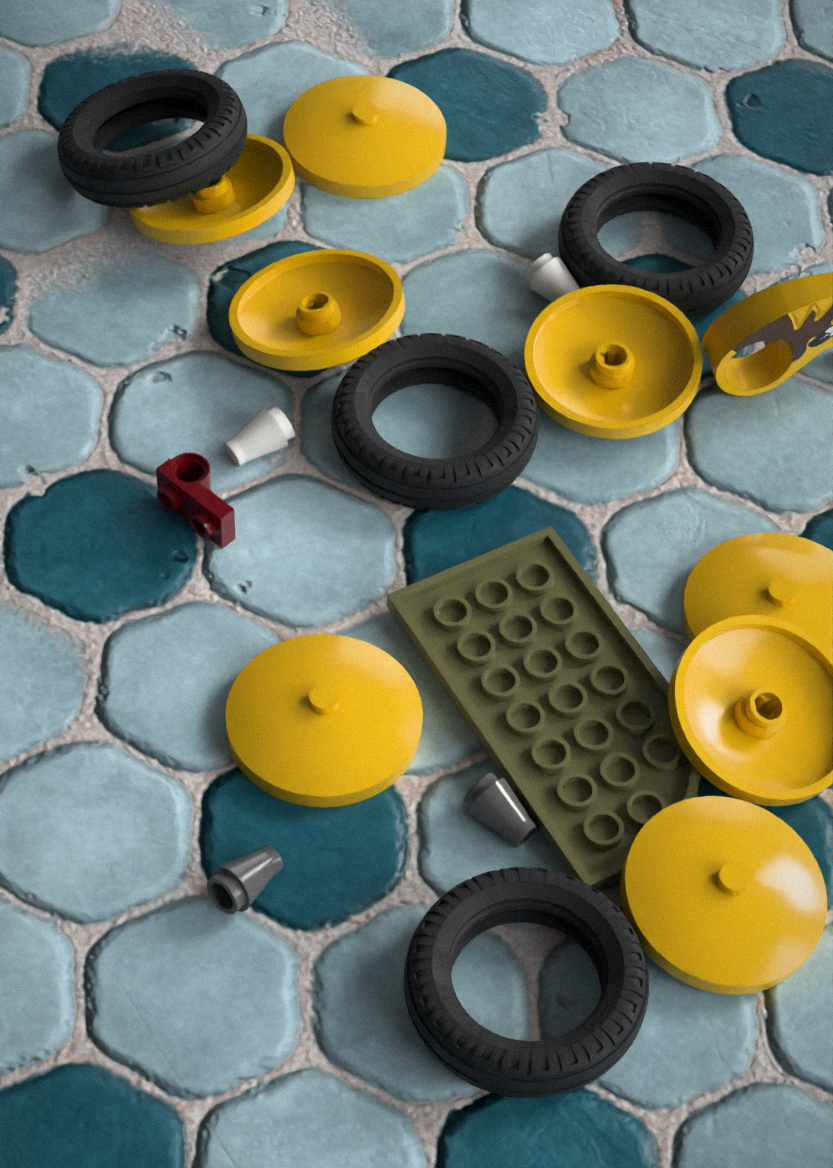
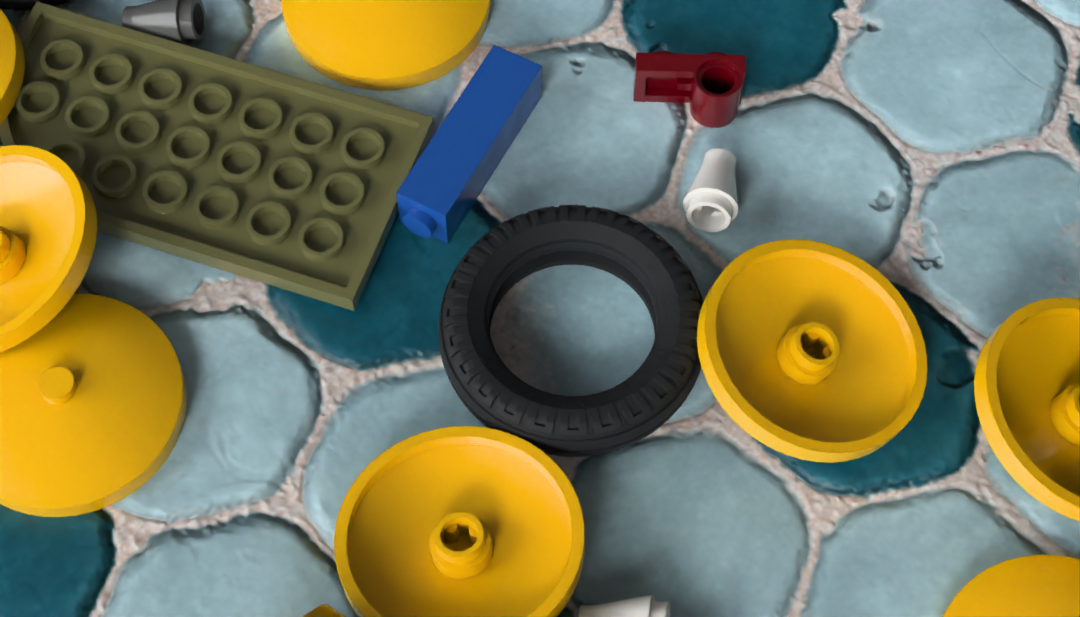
camera: 140 degrees right, 10 degrees up
none -> blue brick [396,45,542,244]

